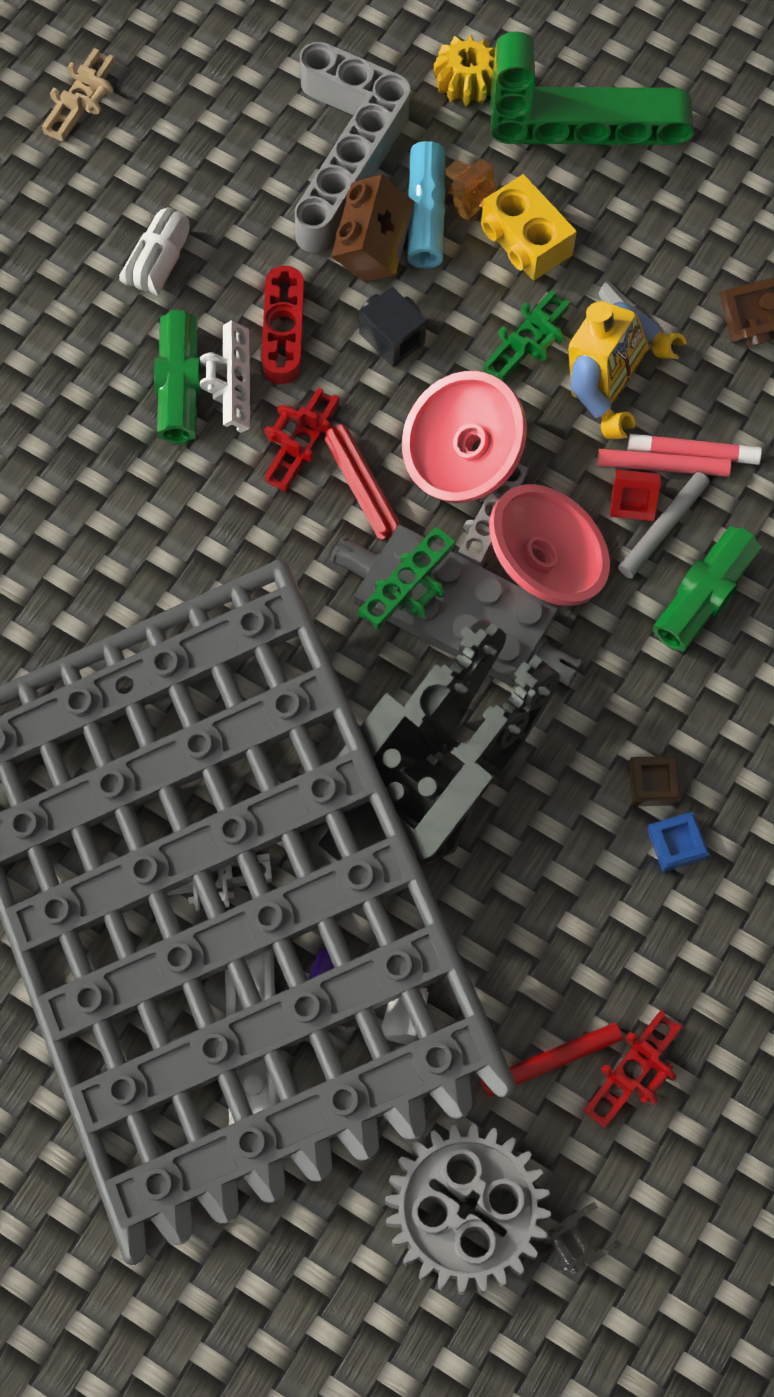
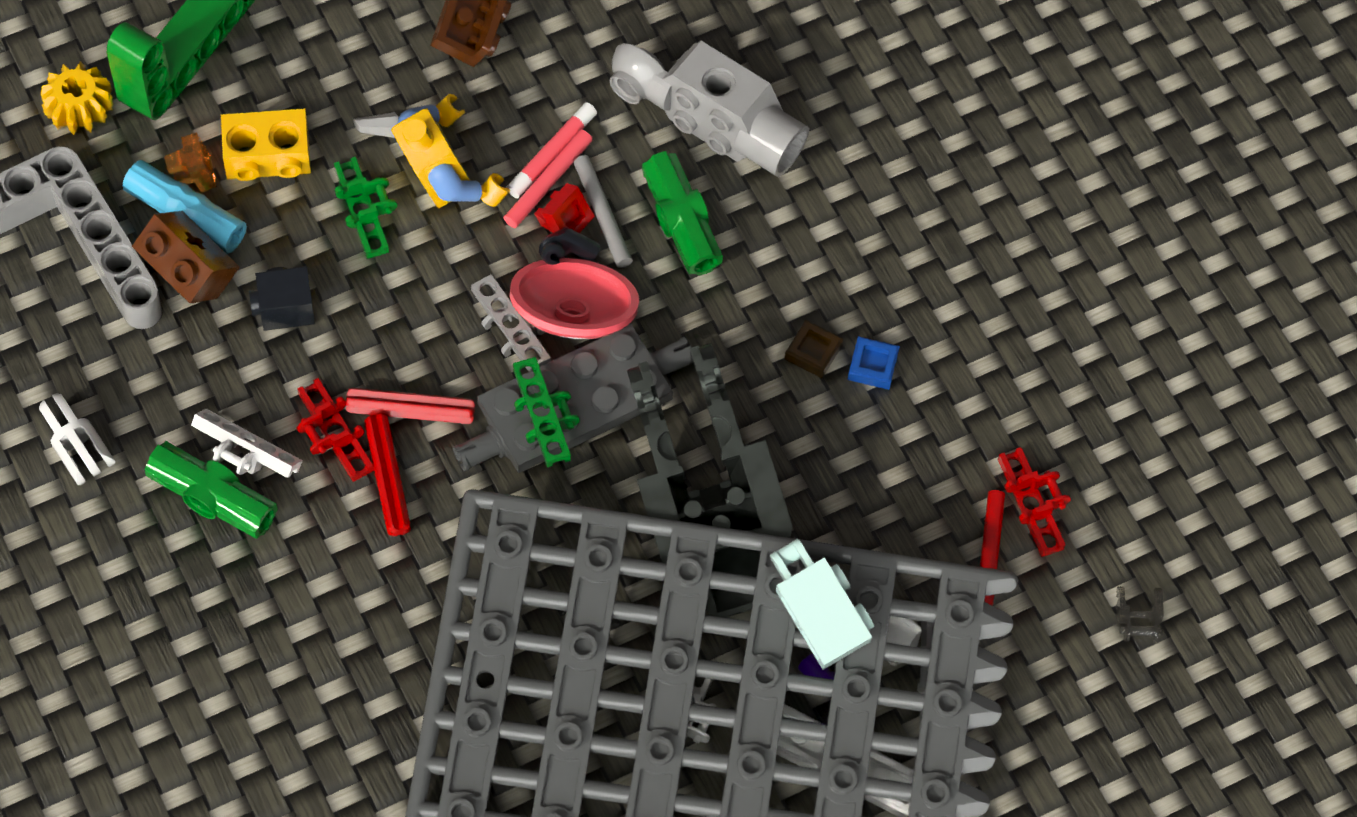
camera: 60 degrees left, 5 degrees down
red beam [261,265,304,384] -> none
light grey gear [385,1123,551,1295] -> none
coral dish [402,371,527,503] -> none
none -> red axle [365,413,411,537]
none -> black arm [539,227,600,265]
none -> light aqua brick [770,538,874,670]

